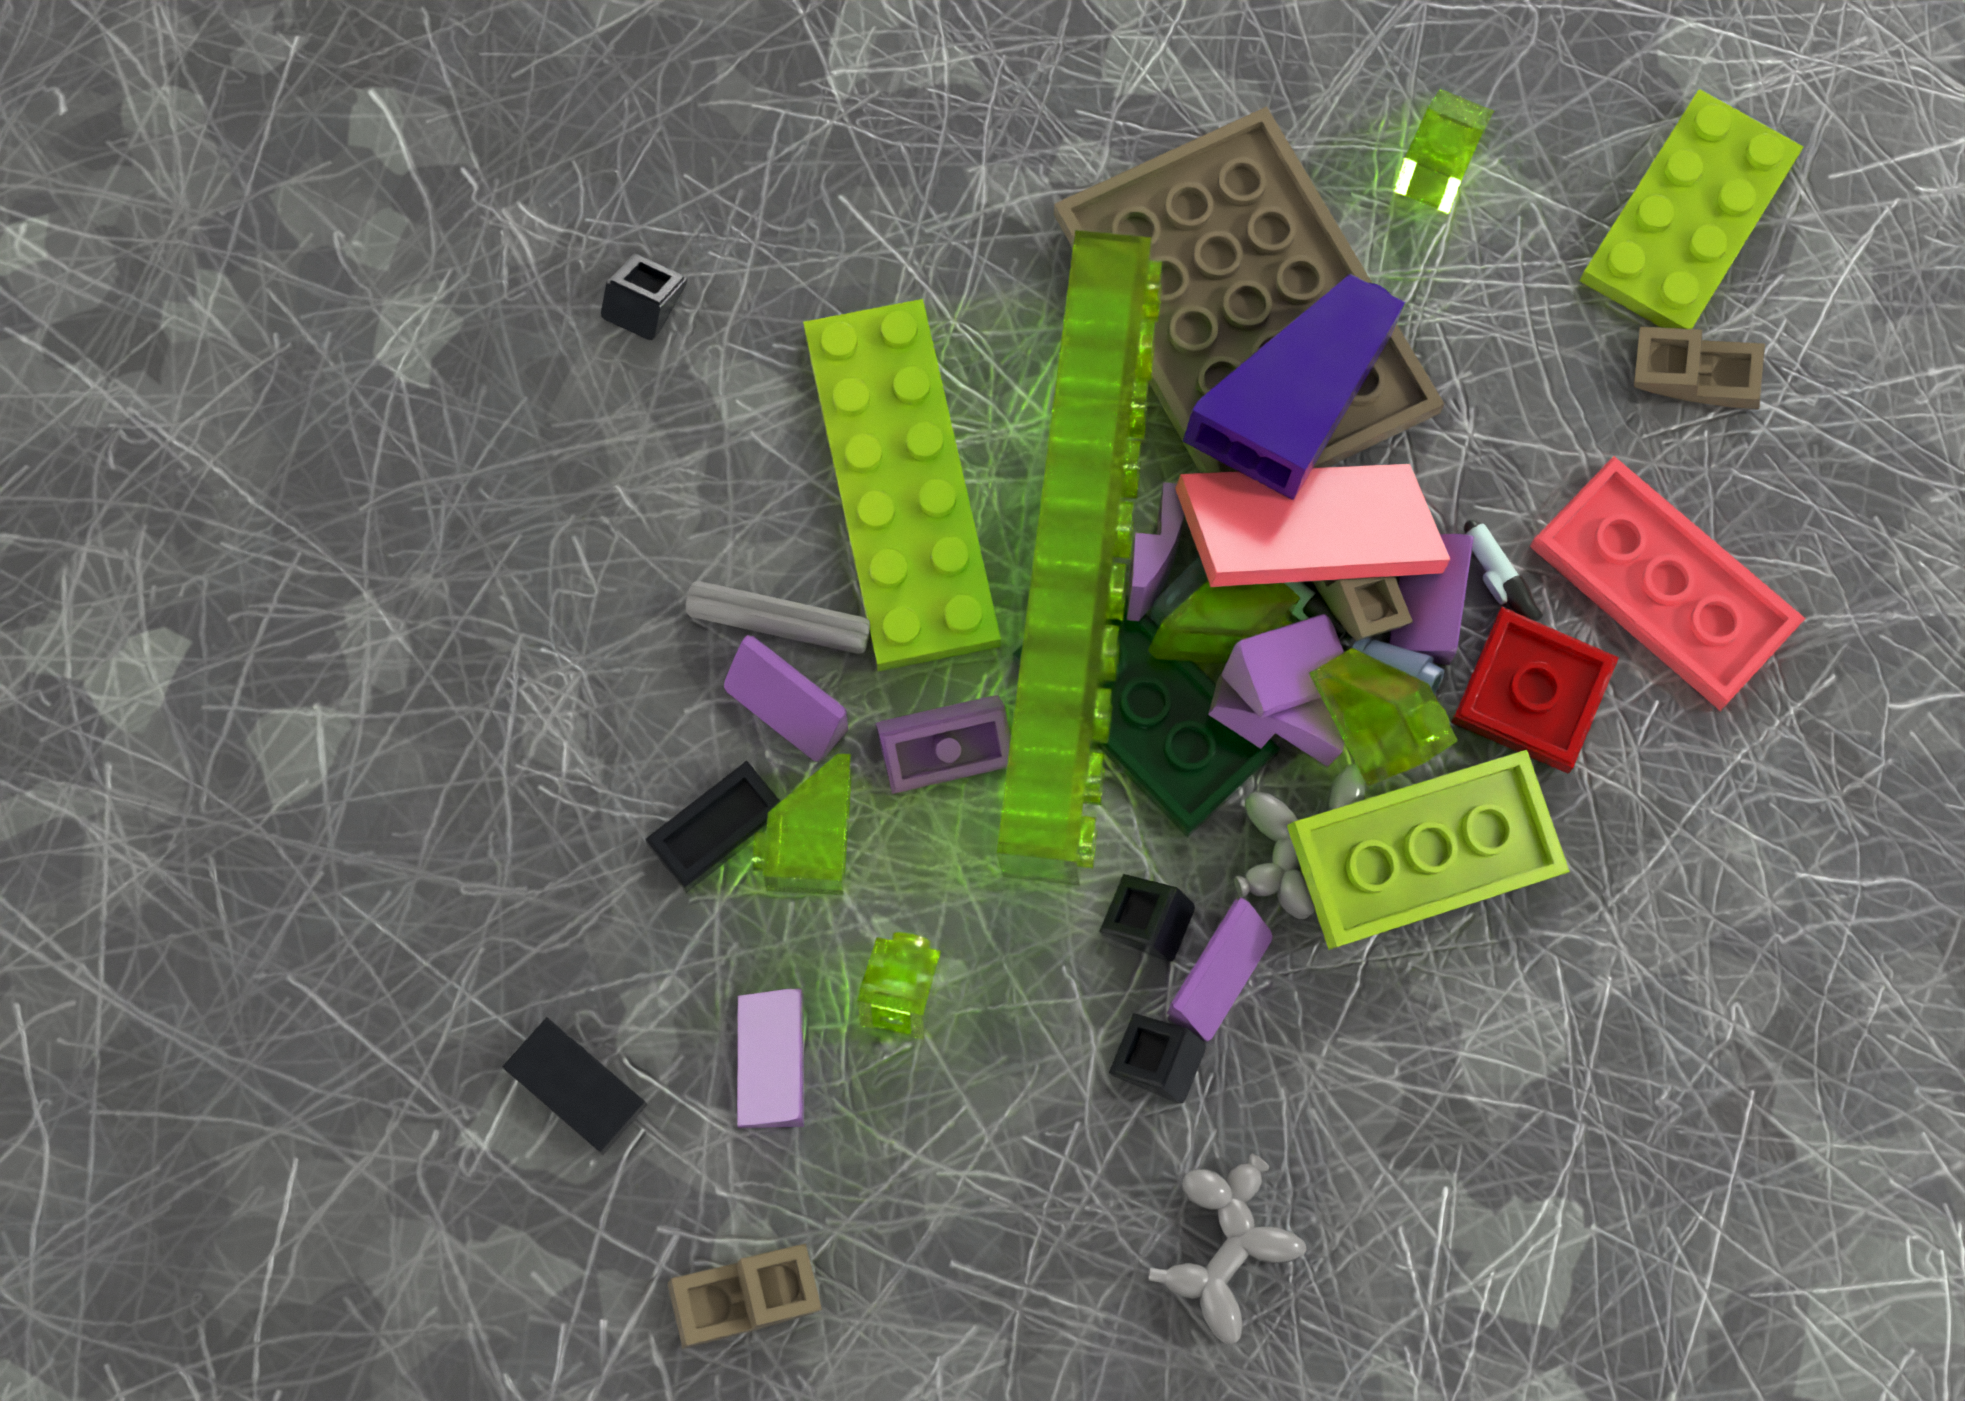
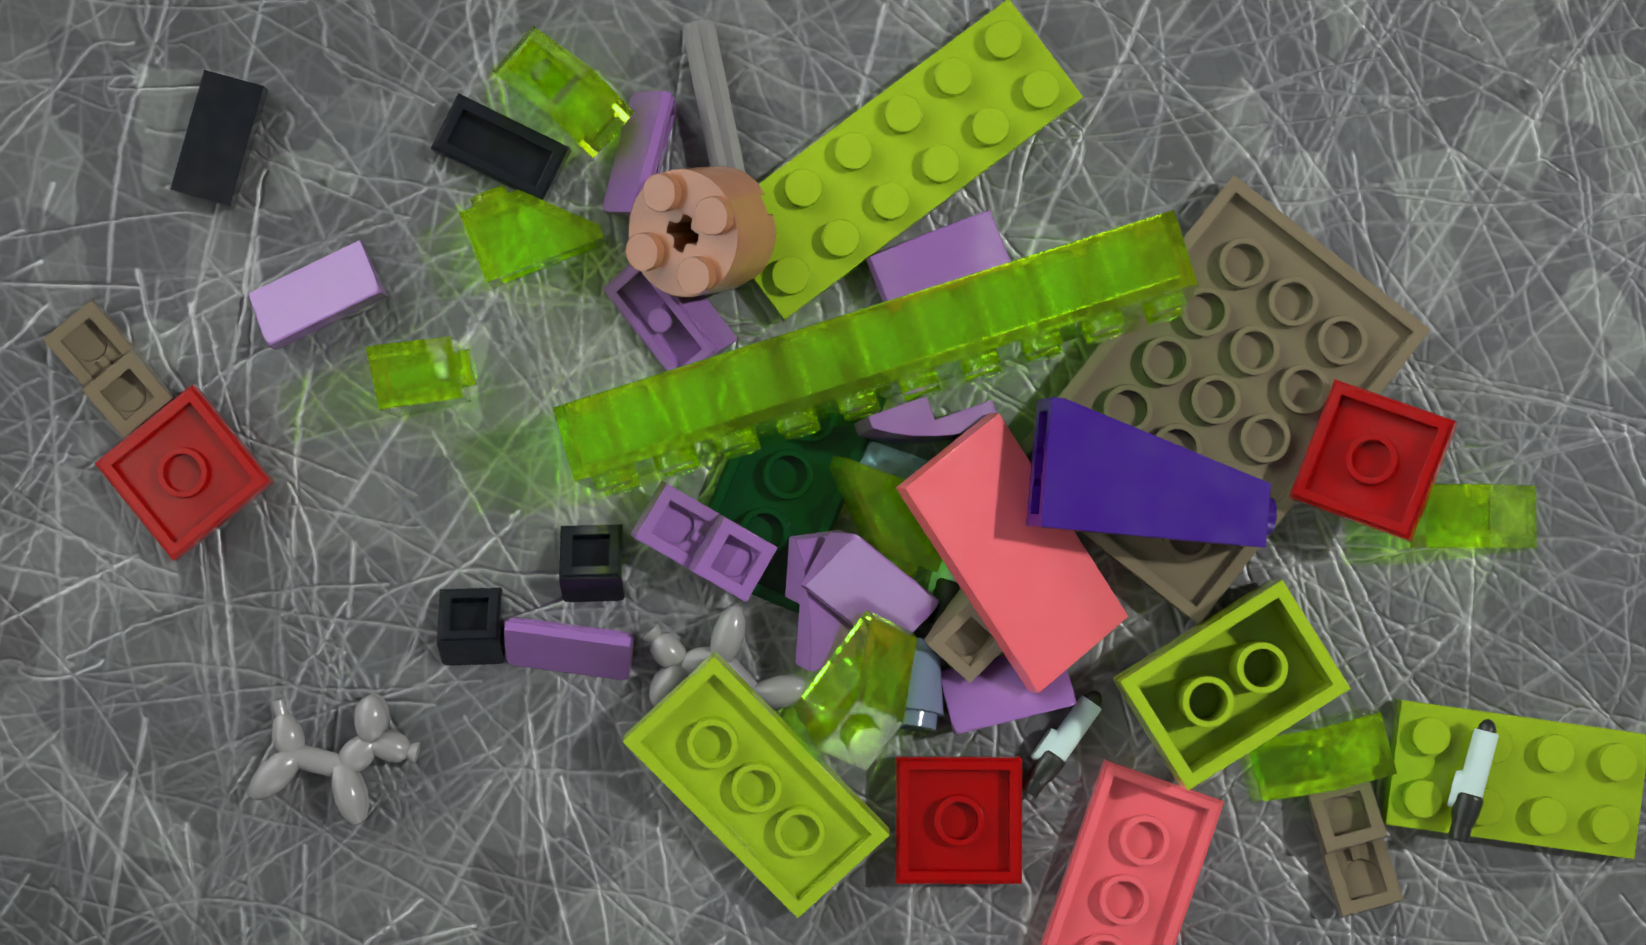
camera: 65 degrees right, 15 degrees up
none -> red plate [94,384,275,561]
none -> clear neon green slope [492,26,635,159]
none -> nougat brick [626,166,776,297]
none -> medium lavender slope [630,480,778,602]
none -> medium lavender slope [866,210,1013,317]
none -> lime brick [1112,579,1351,791]
none -> clear neon green slope [1249,708,1397,801]
none -> red plate [1289,379,1457,543]
none -> piece [1447,719,1499,843]

